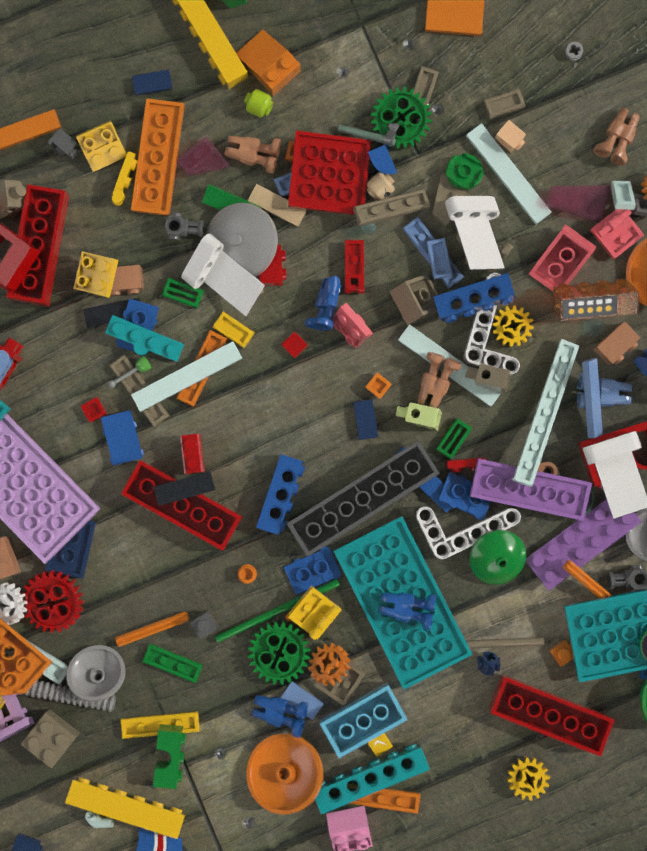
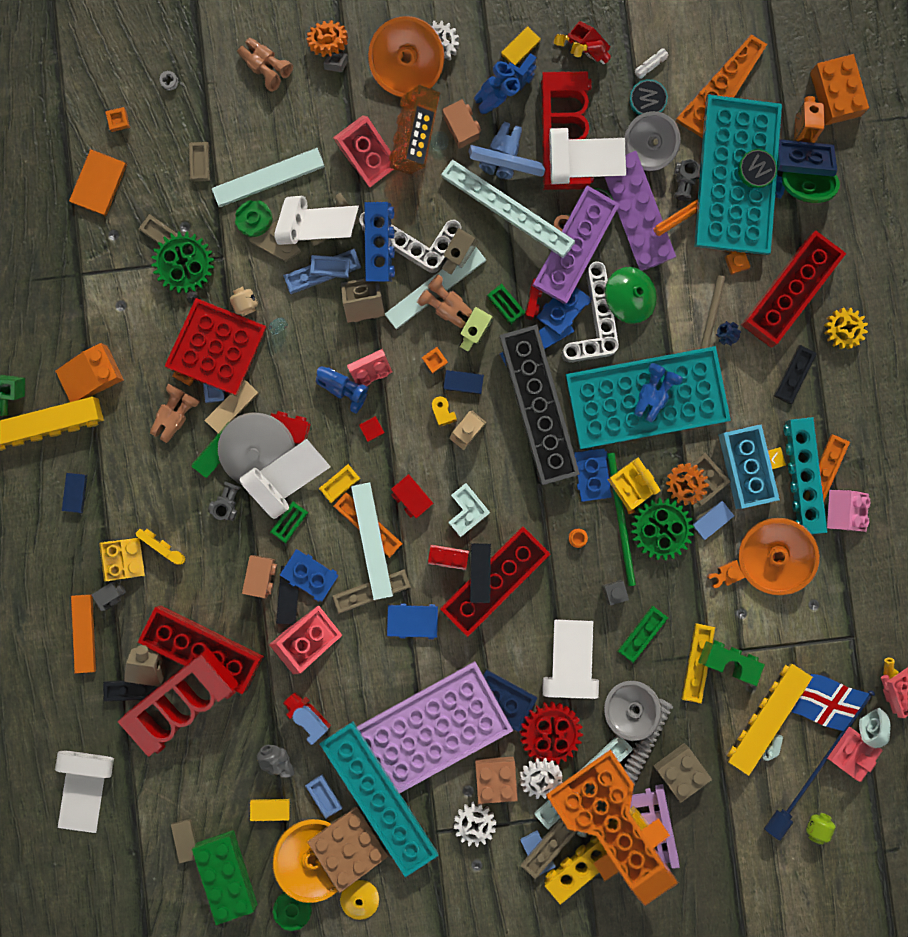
camera: 75 degrees left, 0 degrees up
yellow plate [73,251,118,298] -> none
red tile [80,397,107,423] -> none
teal hinge [105,315,184,362] -> none
hinge [108,355,152,388] -> none
orange axle [115,611,189,647] -> none
orange plate [131,98,185,216] -> none
clear pink wing [177,137,229,176] -> none
lime head [244,89,274,118] -> none
blue piece [251,695,308,738] -> none
blue brick [256,454,305,535] -> none
sand green piece [338,123,399,147] -> none
red plate [345,240,364,294] -> none
dark tan tile [353,189,430,227] -> none
blue brick [368,145,397,175] -> none
yellow gear [491,305,534,347] -> none
light nougat brick [494,120,526,153] -> none
clear pink wing [546,185,611,223] -> none
coral plate [590,209,644,260] -> none
light aqua tile [610,181,636,210] -> none
none -> orange plate [105,107,130,132]
none -> coral slope [269,606,342,674]
none -> red brick [391,474,434,519]
none -> yellow leg [432,396,457,427]
none -> tan torso [449,411,487,450]
none -> light aqua plate [449,483,490,537]
none -> white piece [542,620,599,699]
none -> orange plate [707,560,745,588]
none -> black tile [773,345,817,404]

